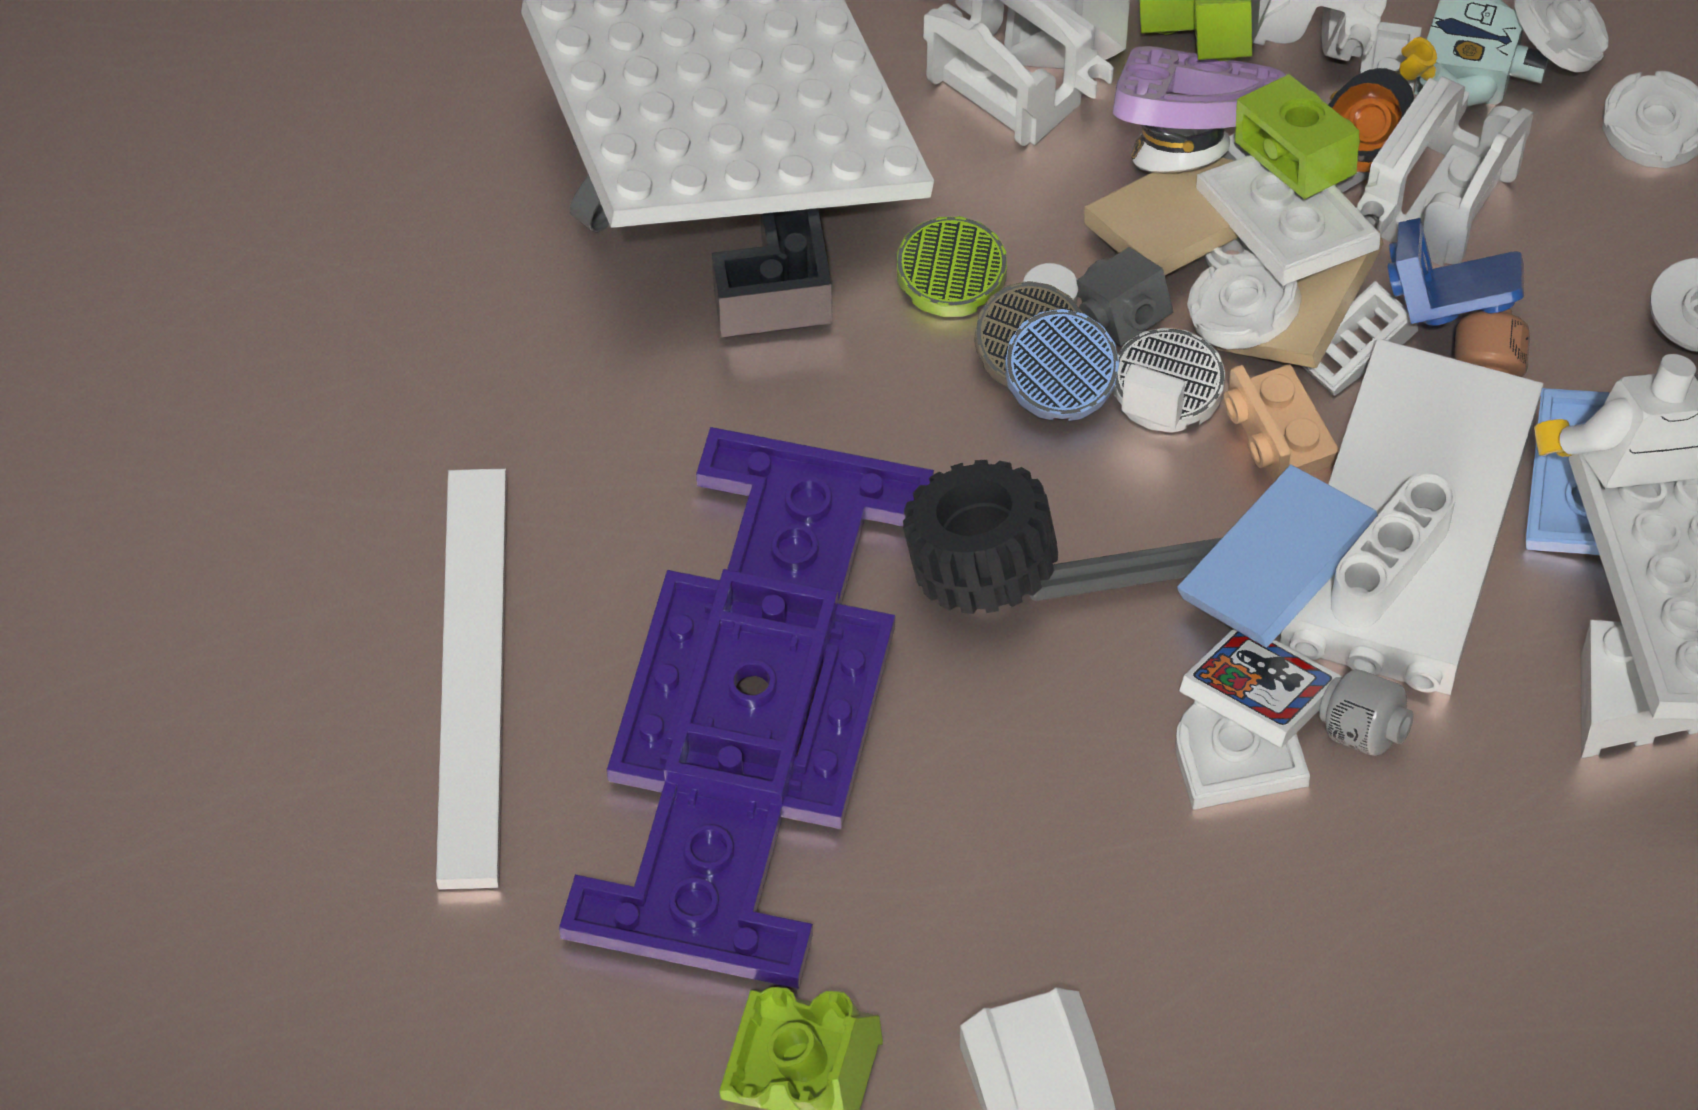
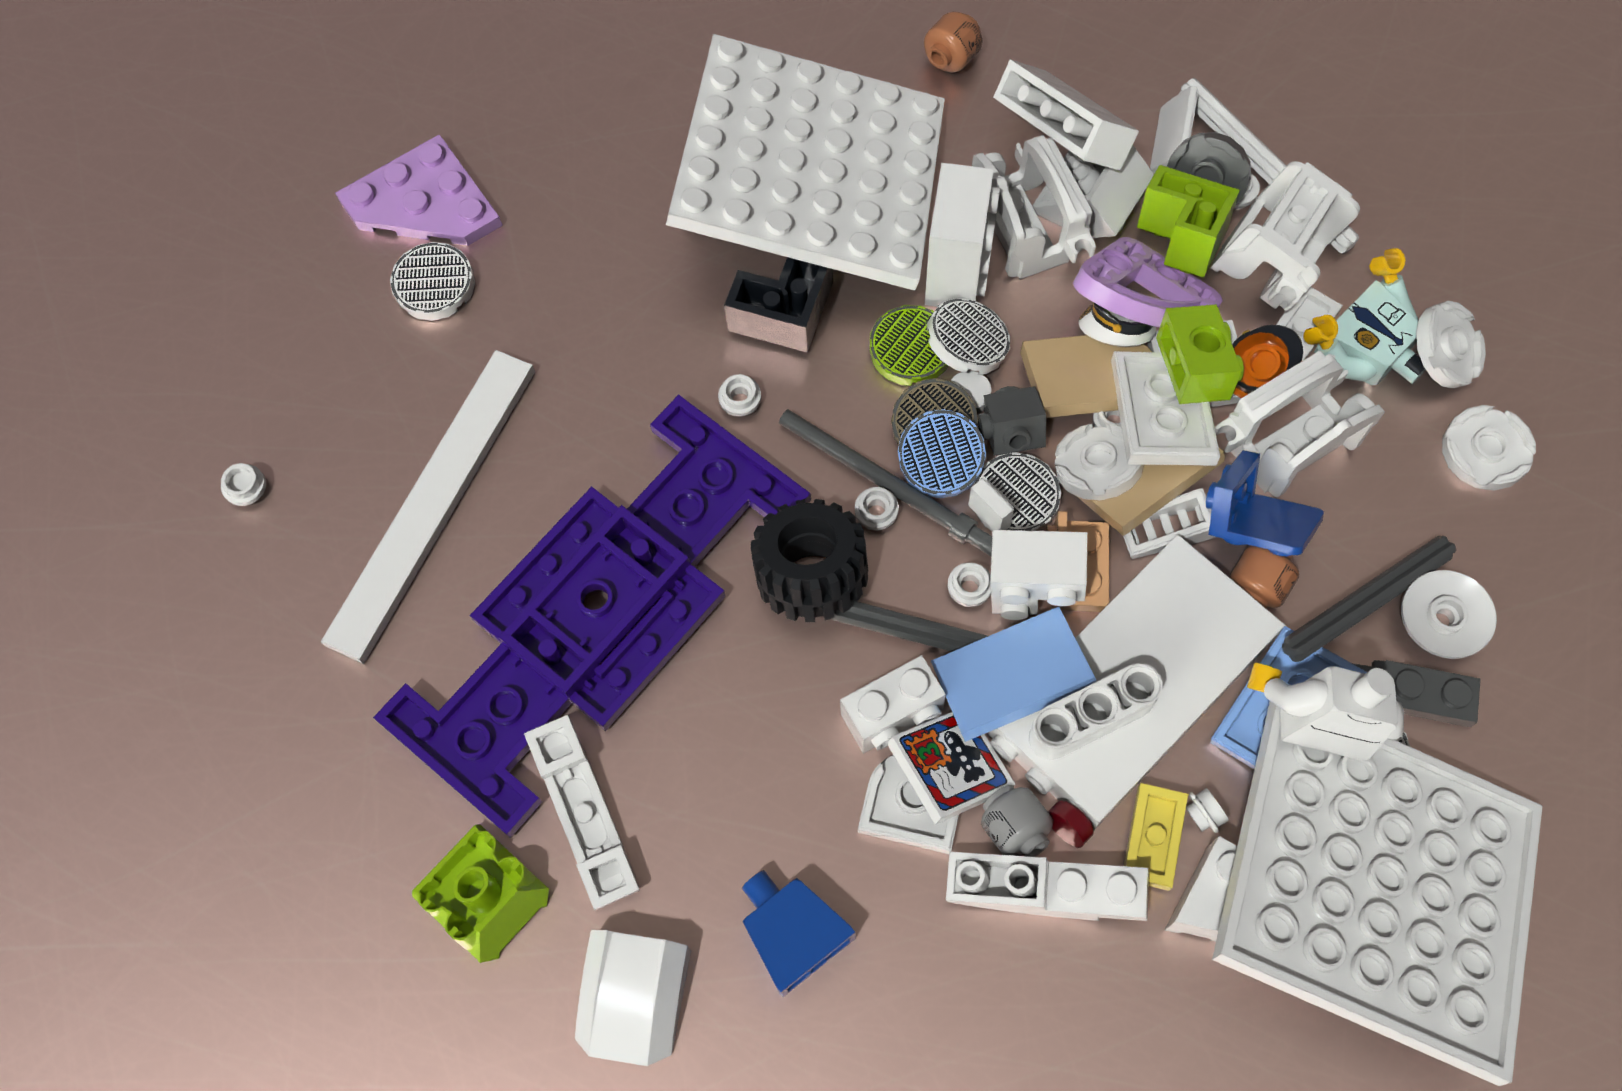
camera: 30 degrees right, 10 degrees up
none -> white plate [221,463,266,506]
none -> lavender plate [335,134,503,246]
none -> tile [390,242,475,321]
none -> white slope [524,715,640,910]
none -> white plate [718,374,761,417]
none -> blue torso [742,870,856,997]
none -> dark grey bar [779,409,992,557]
none -> white brick [840,655,946,754]
none -> white plate [855,487,899,530]
none -> white brick [925,163,1000,307]
none -> tile [927,298,1010,375]
none -> white slope [946,852,1149,921]
none -> white plate [947,563,991,607]
none -> white brick [990,530,1087,620]
none -> dark red tile [1048,801,1094,848]
none -> light yellow plate [1124,783,1188,891]
none -> white plate [1186,788,1229,833]
none -> dark grey axle [1282,536,1456,662]

